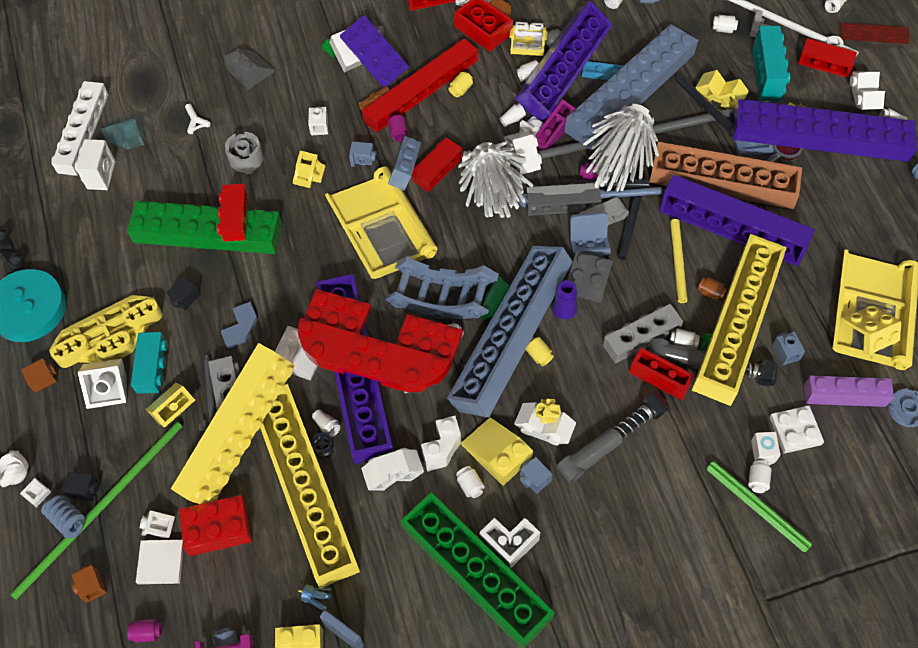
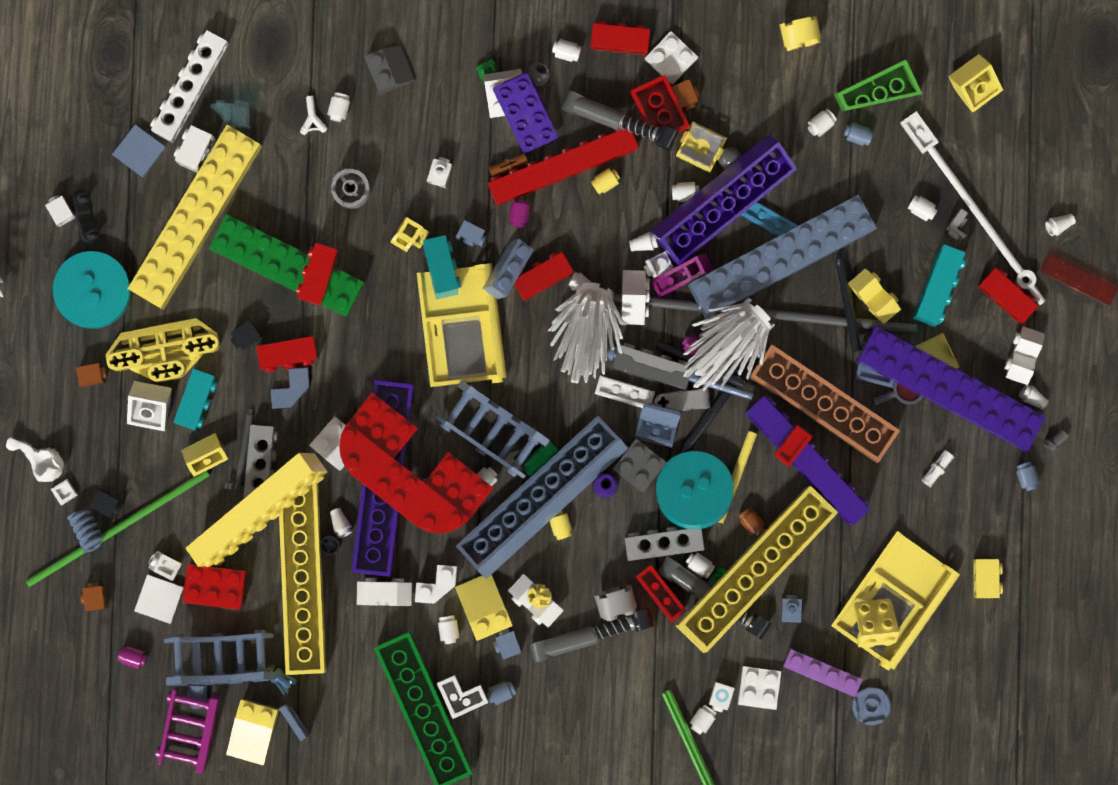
camera: 20 degrees right, 25 degrees up
none -> sand blue tile [112,125,166,178]
none -> light yellow brick [128,125,262,310]
none -> sand blue fence [164,630,276,686]
none -> red brick [256,336,318,373]
none -> white brick [327,93,350,122]
none -> teal brick [423,235,461,299]
none -> sand blue brick [486,680,516,705]
none -> white brick [552,39,581,62]
none -> piece [561,91,679,151]
none -> light grey brick [594,584,637,621]
none -> white tile [595,375,655,408]
none -> teal brick [656,451,733,529]
none -> red tile [773,425,813,467]
none -> white pin [921,450,954,488]

